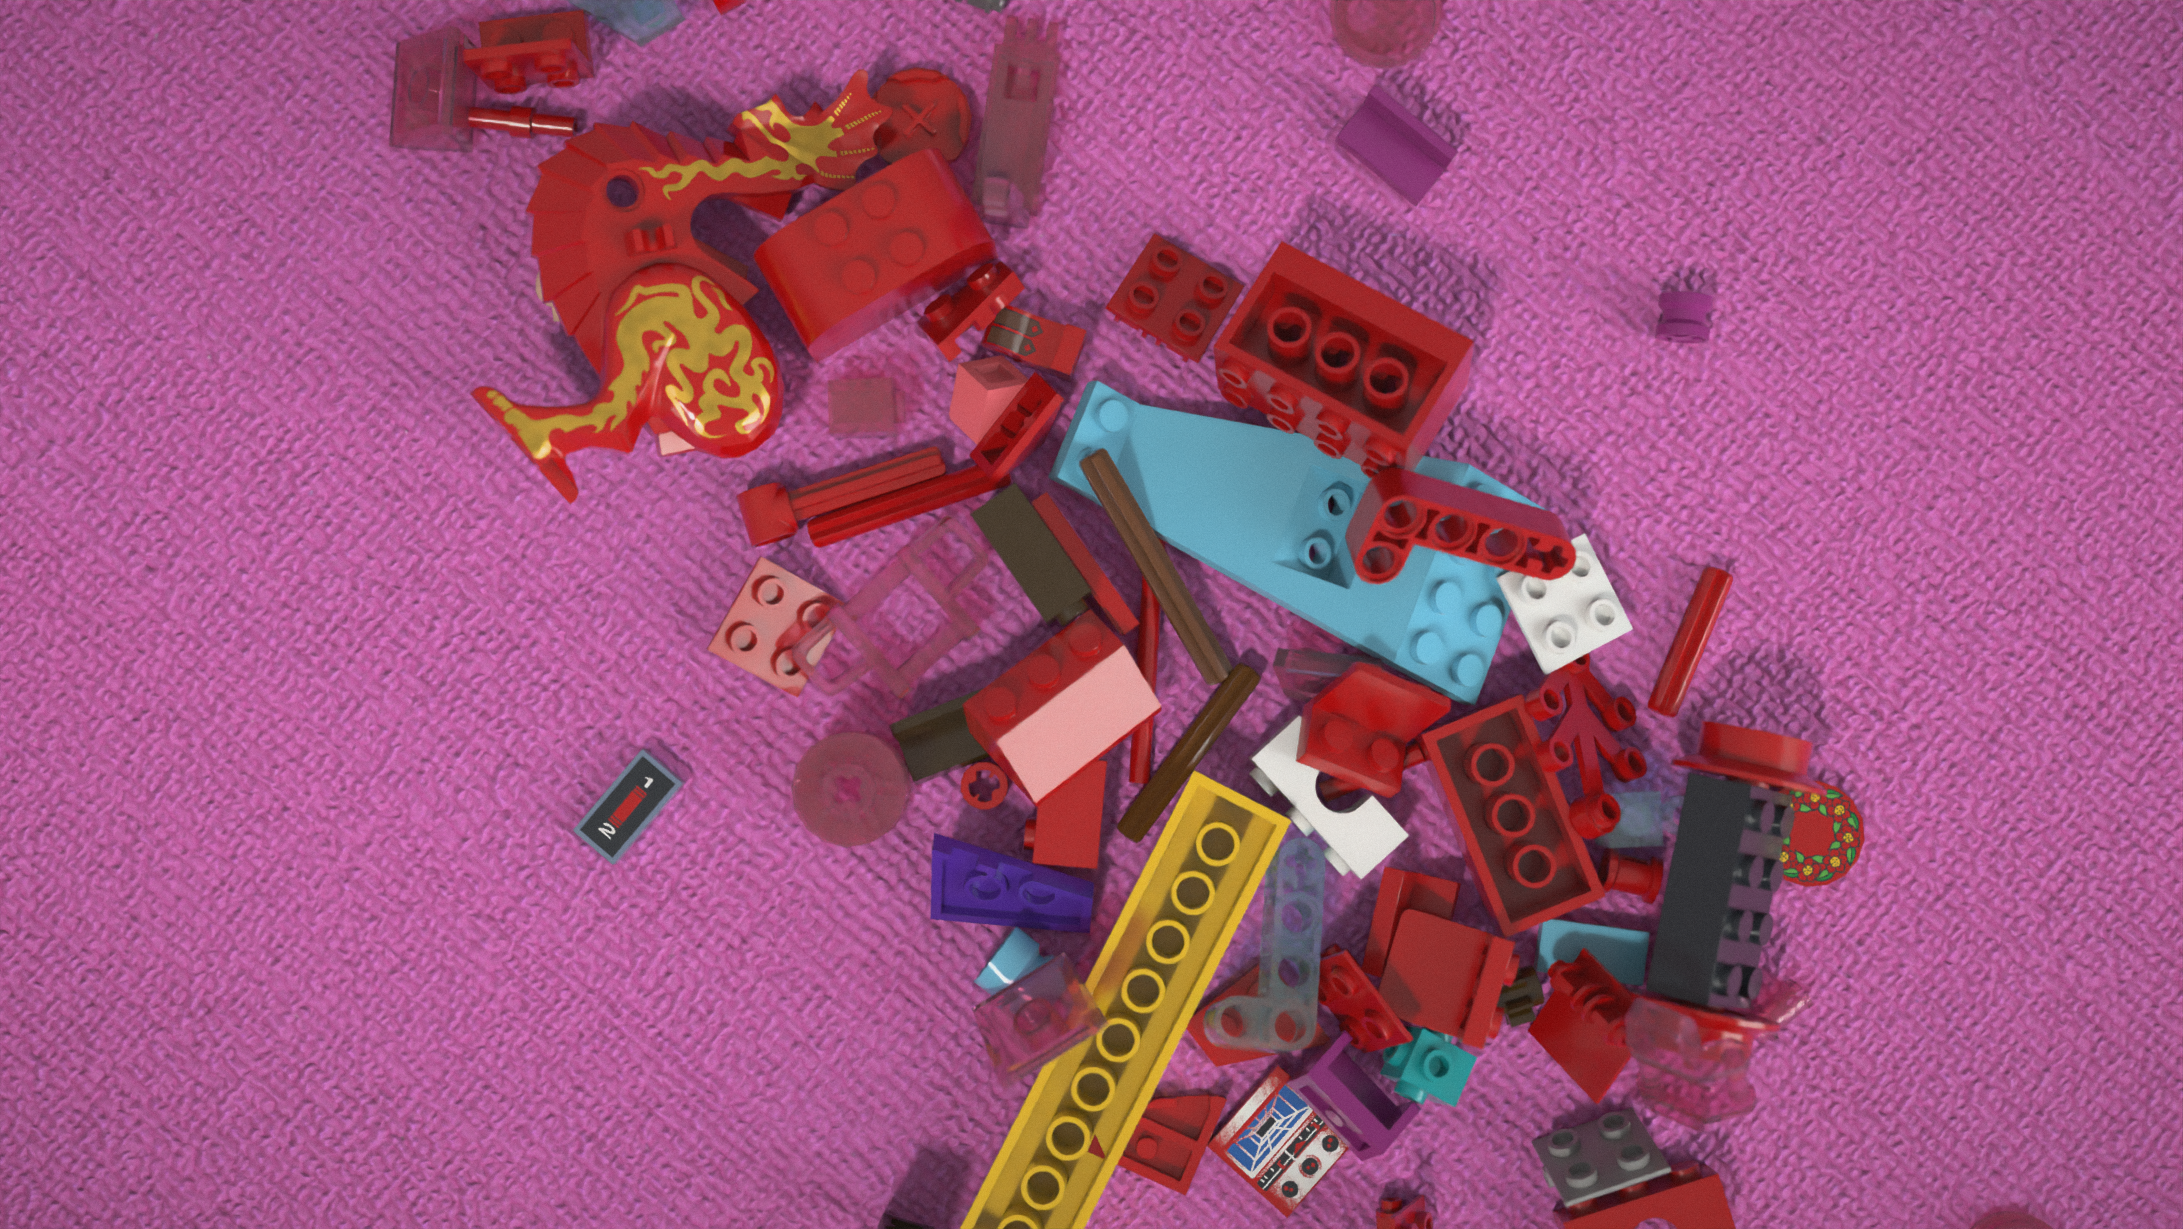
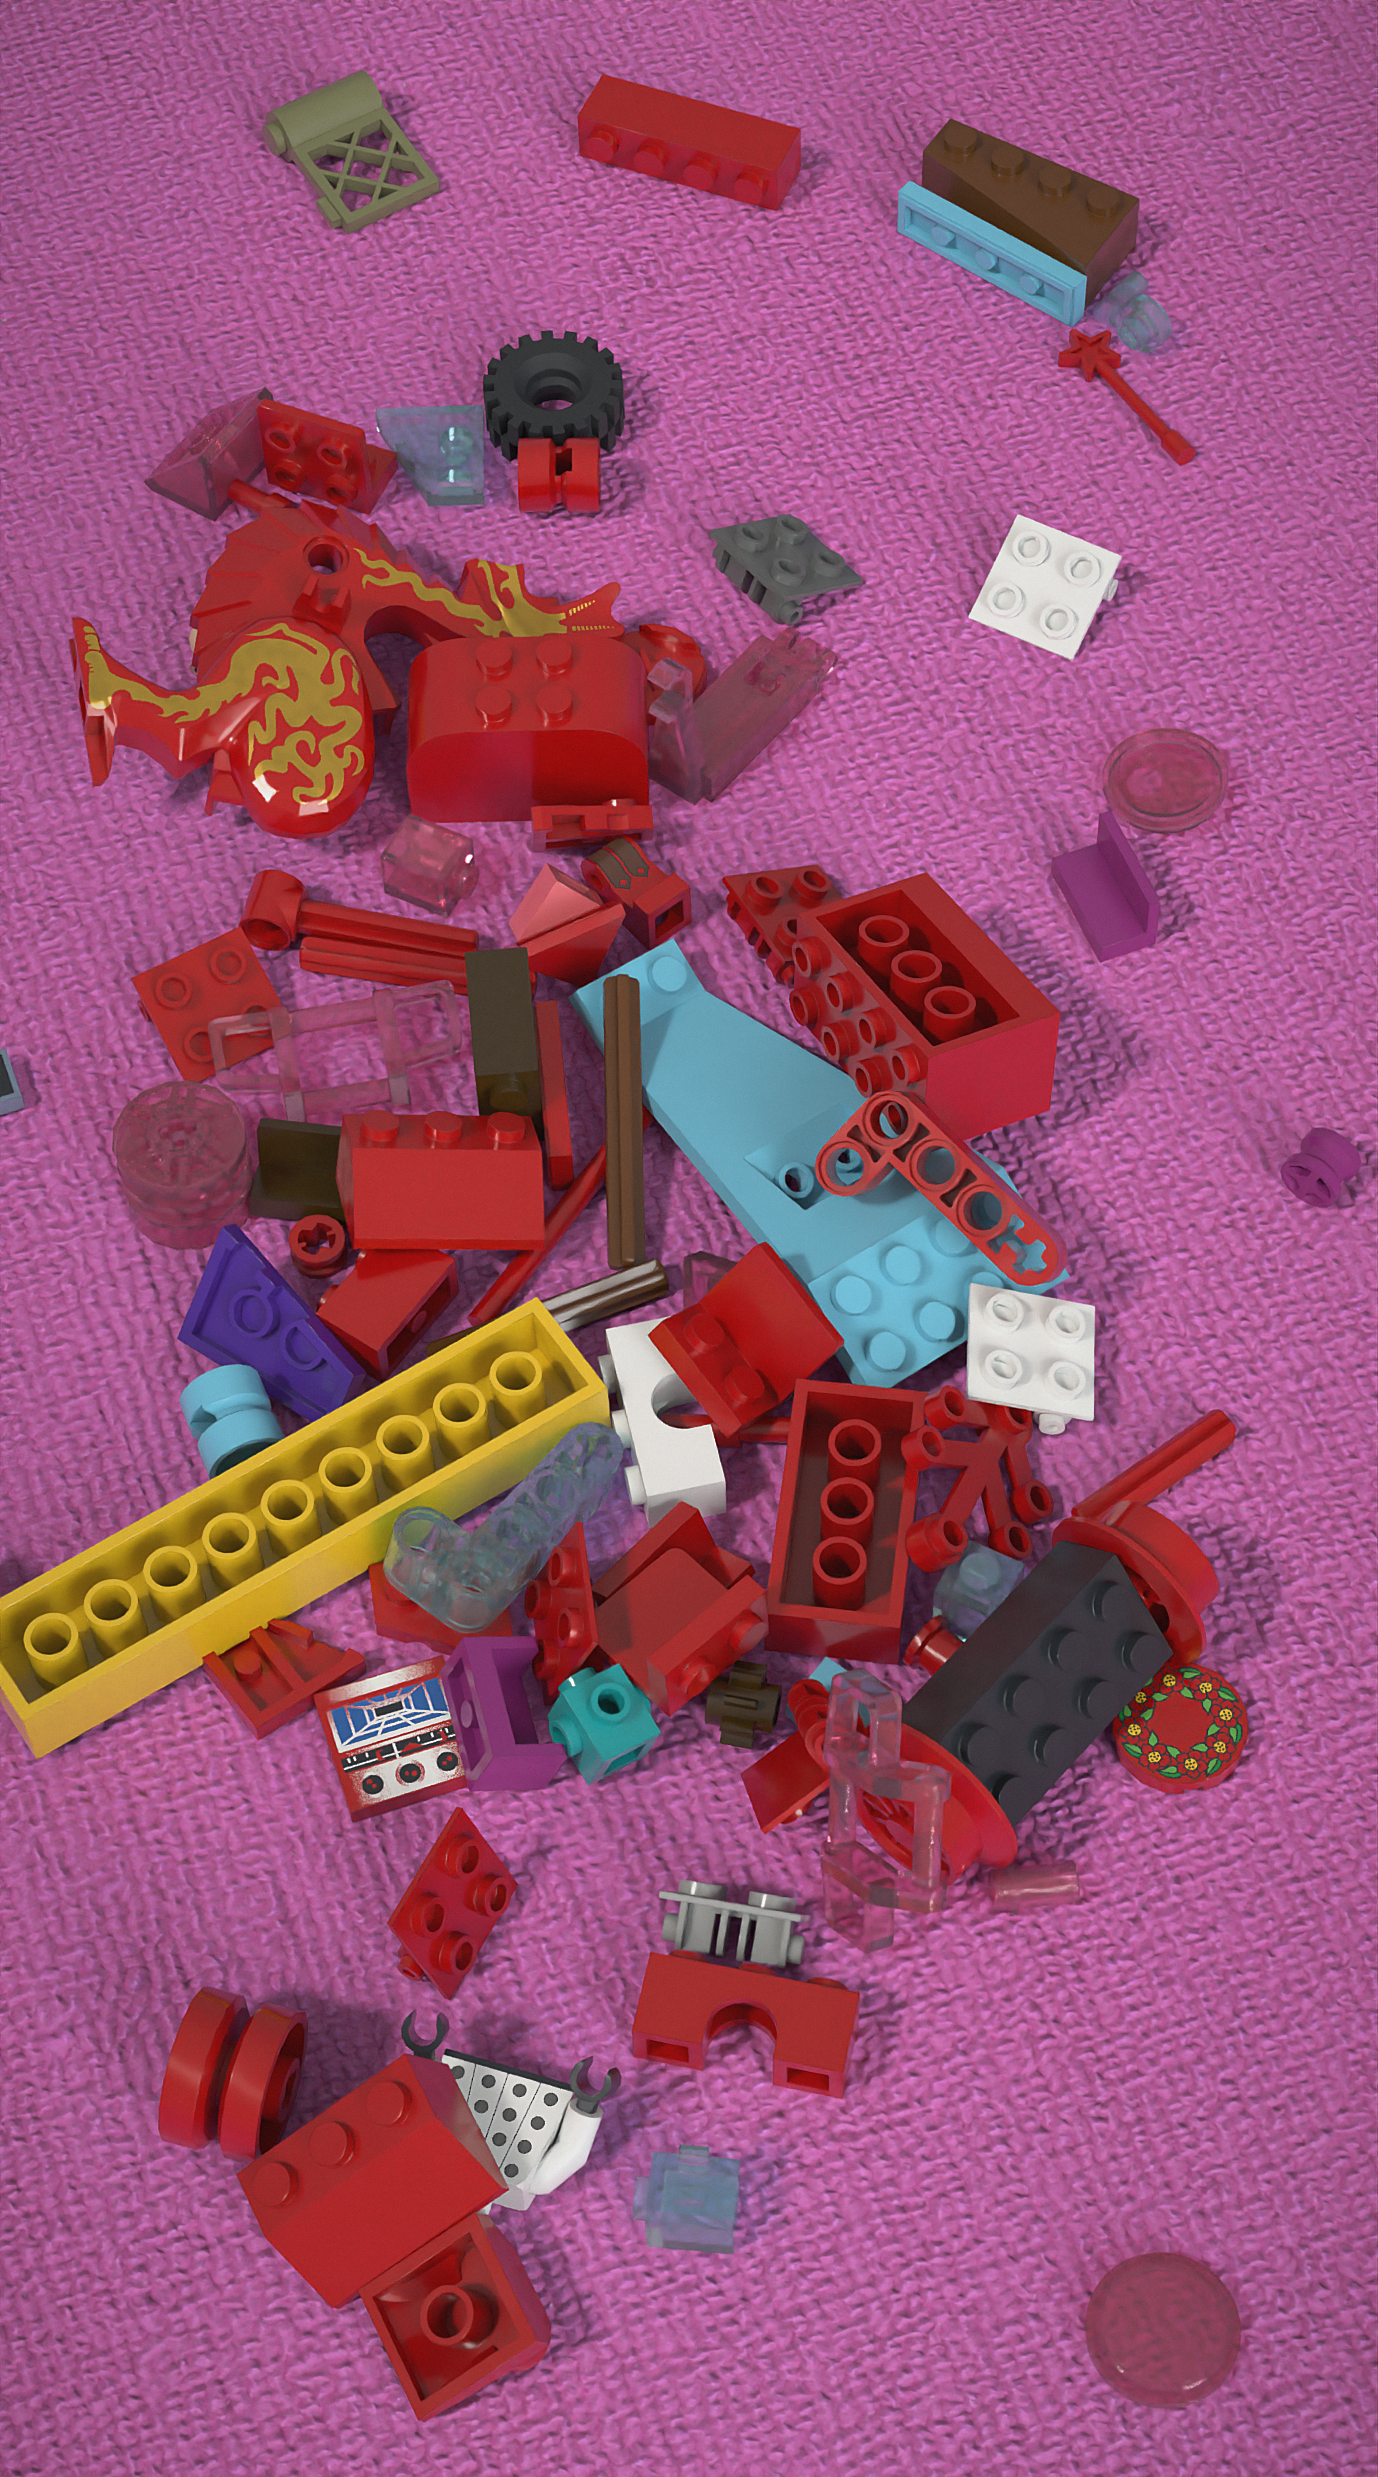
camera: 30 degrees right, 30 degrees down
clear pink slope [972,952,1109,1090] -> none

